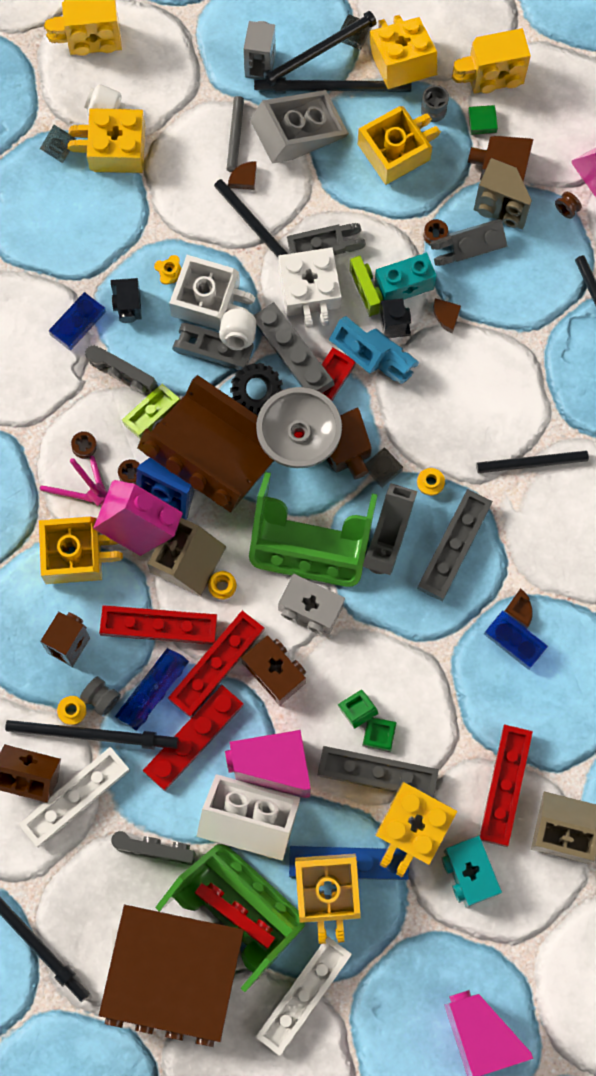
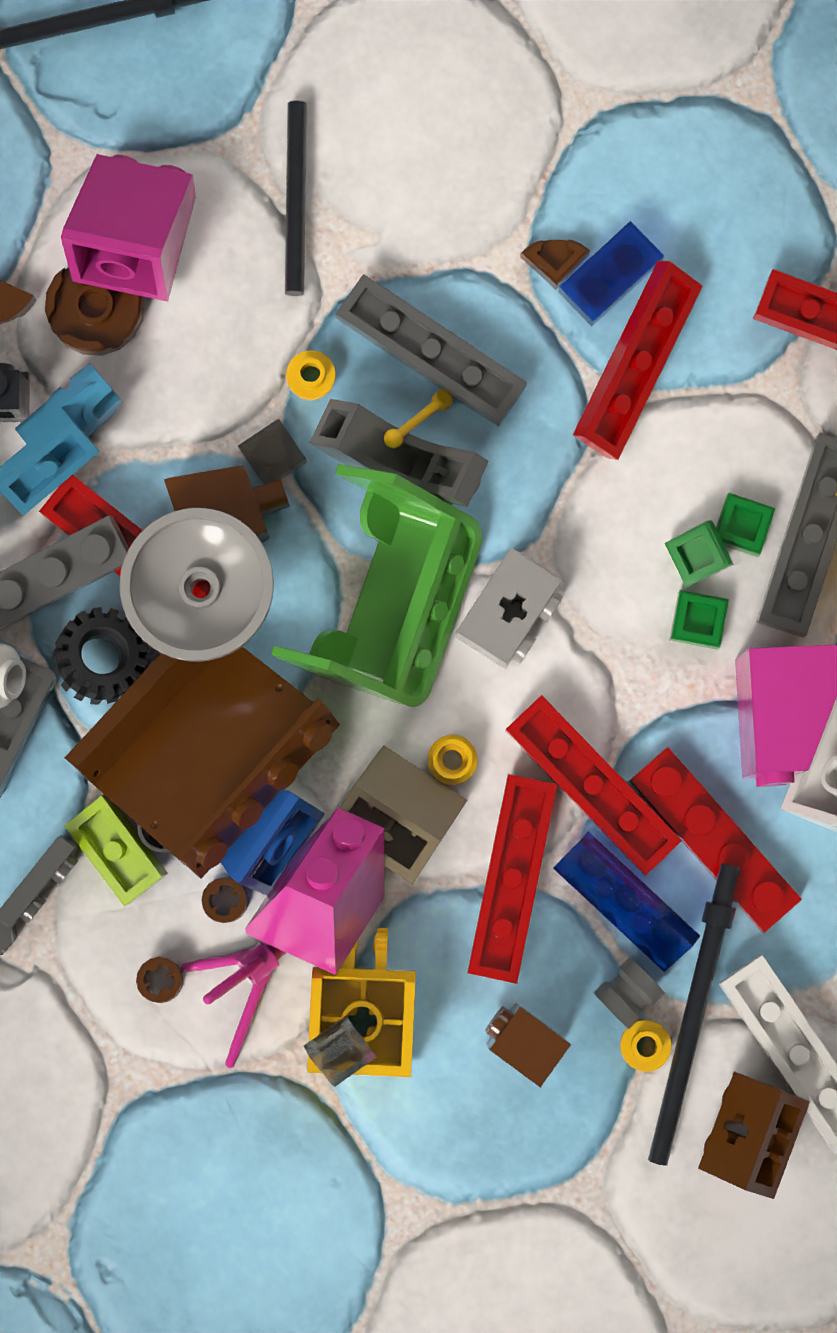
camera: 80 degrees left, 10 degrees up
reddish brown brick [241,635,306,706] -> none
none -> reddish brown tile [45,267,144,356]
none -> dark pink slope [61,154,196,302]
none -> clear smoke plate [303,1015,377,1087]
none -> yellow hinge [384,389,453,449]
none -> red plate [573,261,703,460]
none -> green tile [669,590,729,650]

